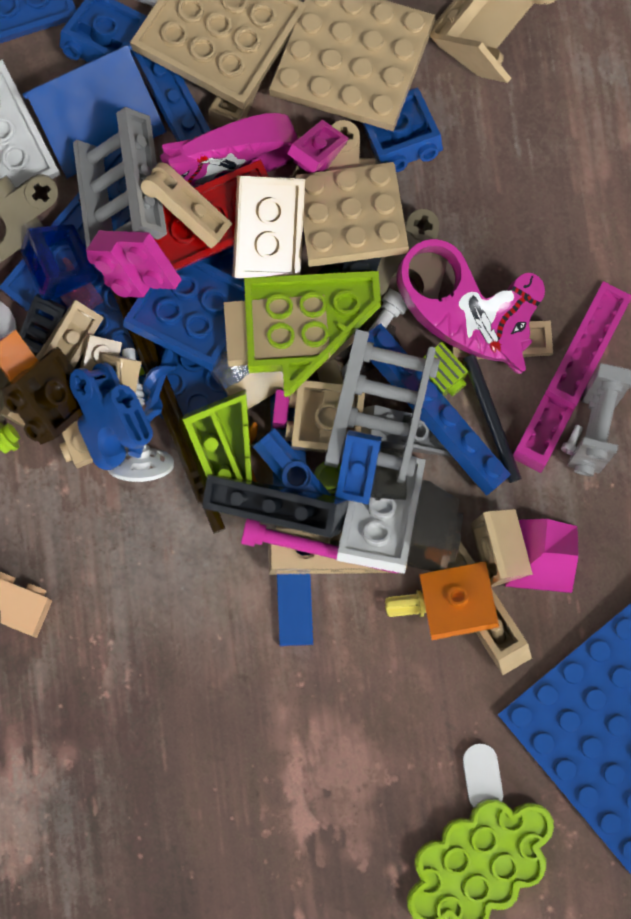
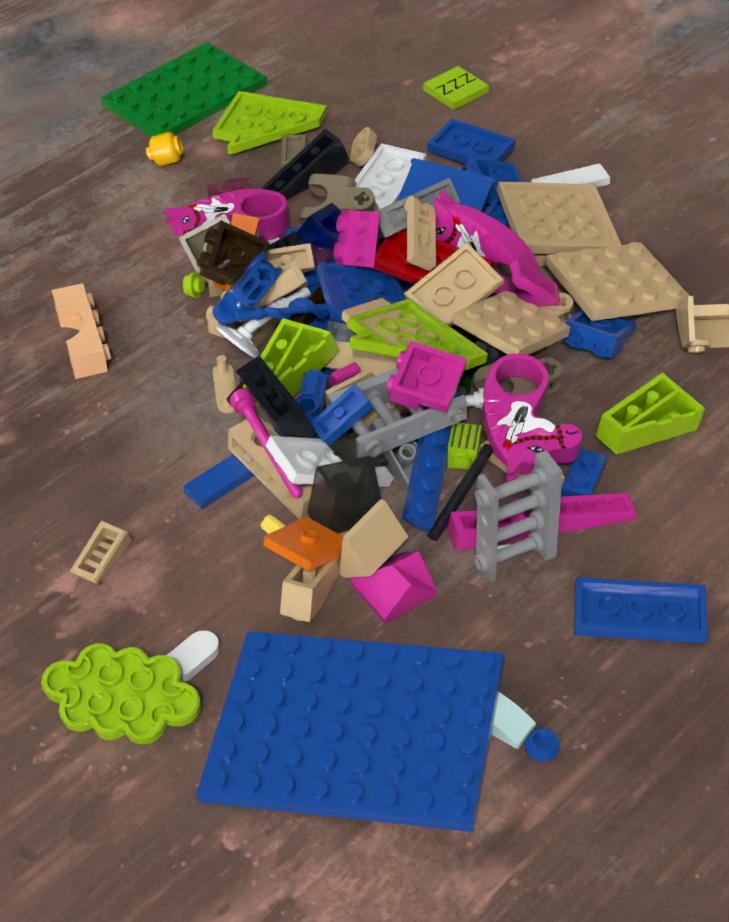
camera: 50 degrees right, 35 degrees down
none -> tan slope [70,520,132,585]
none -> tan piece [213,355,236,413]
none -> dark pink plate [386,341,467,413]
none -> blue plate [561,448,607,497]
none -> lime wedge [596,372,705,455]

